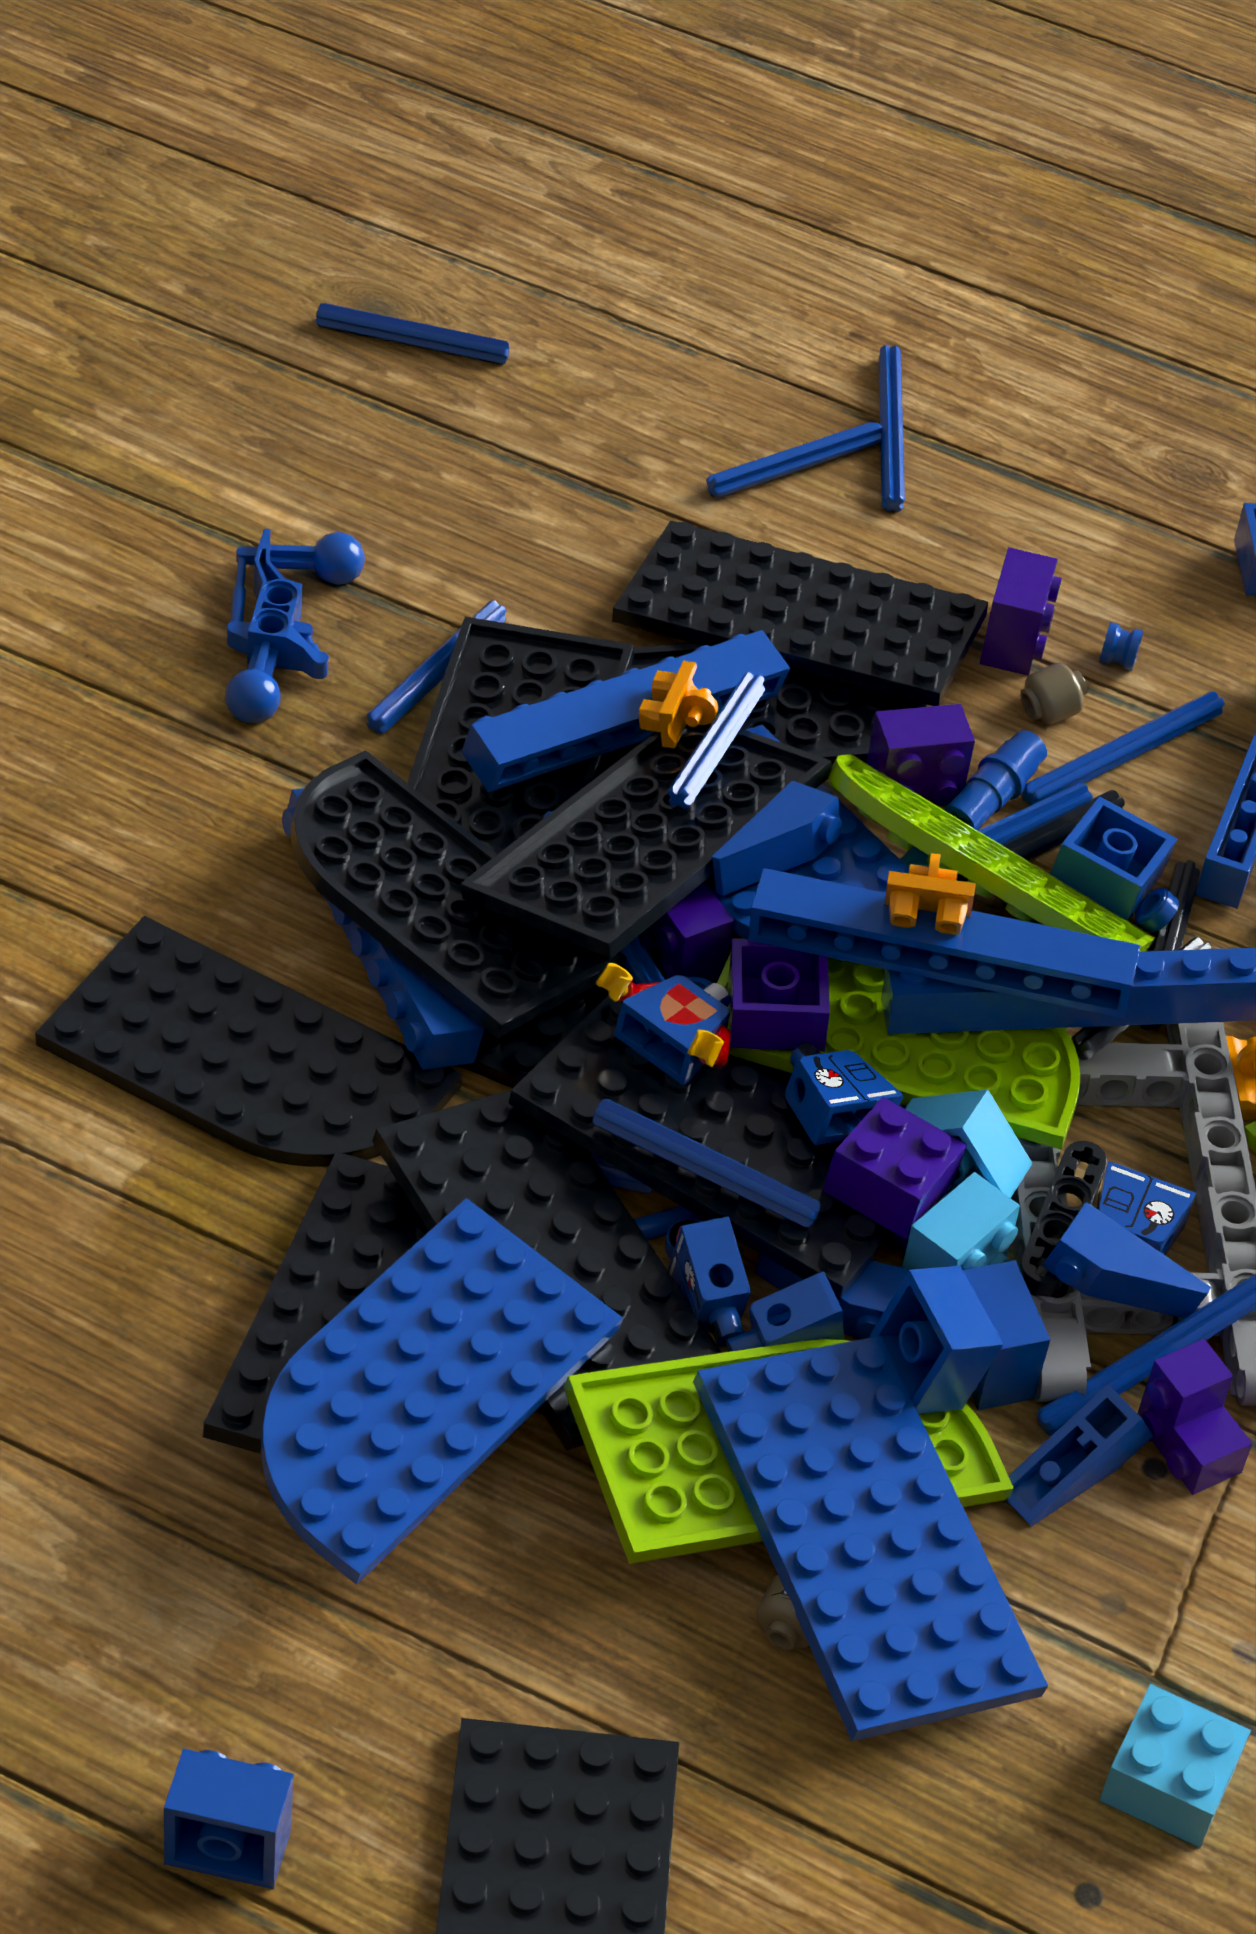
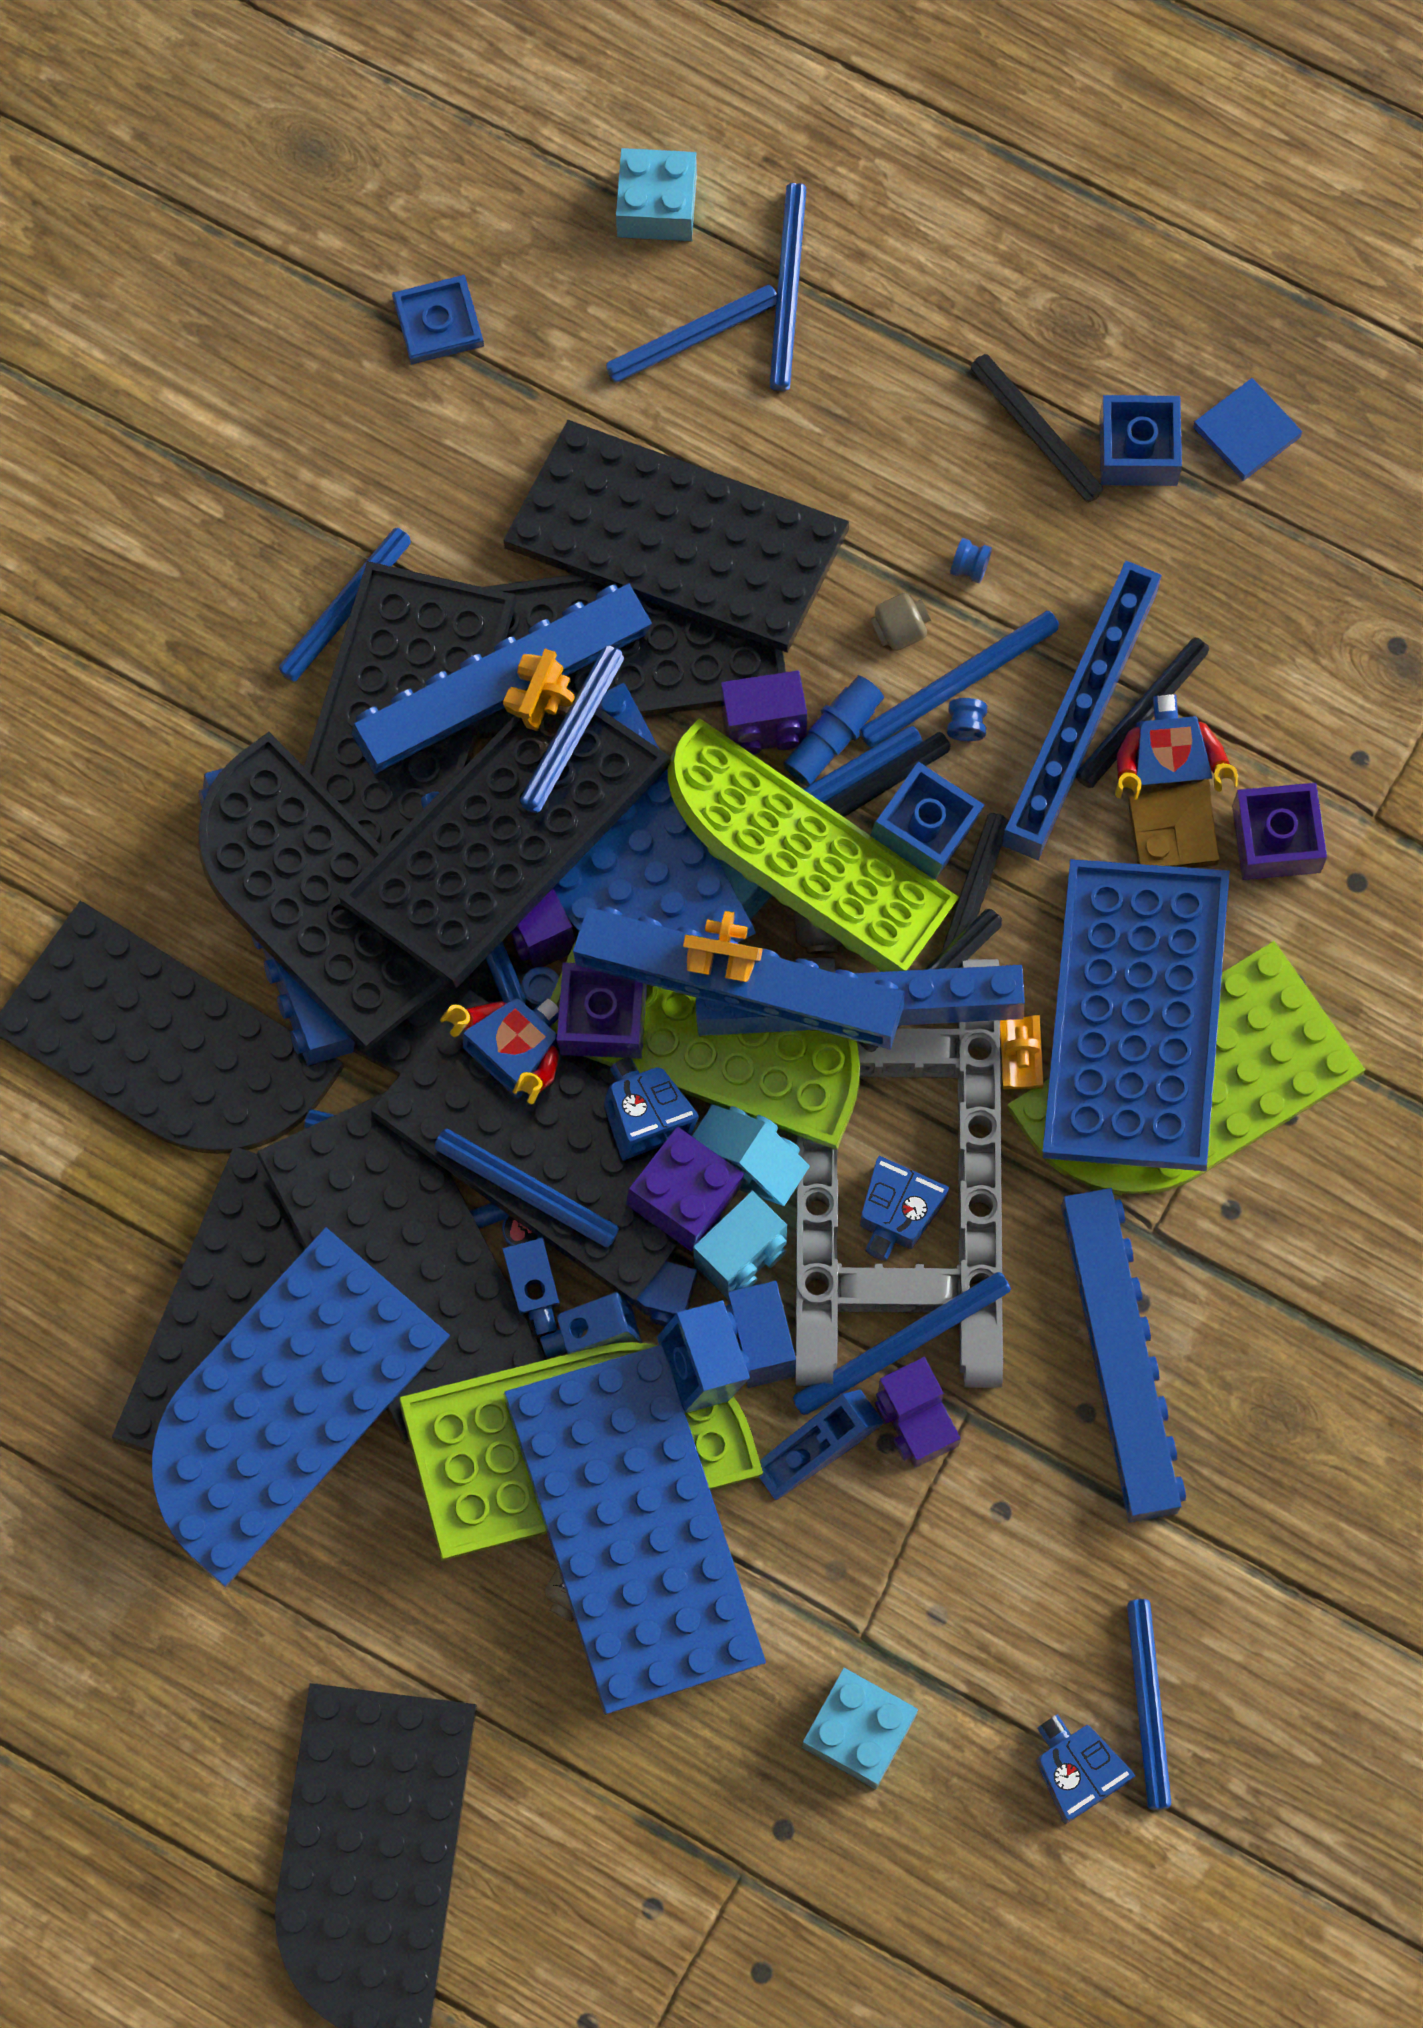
camera: 10 degrees right, 25 degrees up
blue brick [164,1748,294,1889] -> none
blue piece [225,529,365,724] -> none
blue axle [316,303,510,364] -> none
blue slope [712,781,842,896] -> none
dark purple brick [979,547,1062,676] -> none
black beam [1019,1141,1107,1297] -> none
blue slope [1042,1202,1212,1318] -> none
blue tile [1135,888,1179,933] -> none
none -> blue tile [392,275,484,365]
none -> medium azure brick [616,148,697,241]
none -> blue wheel [947,698,988,741]
none -> black axle [971,354,1103,503]

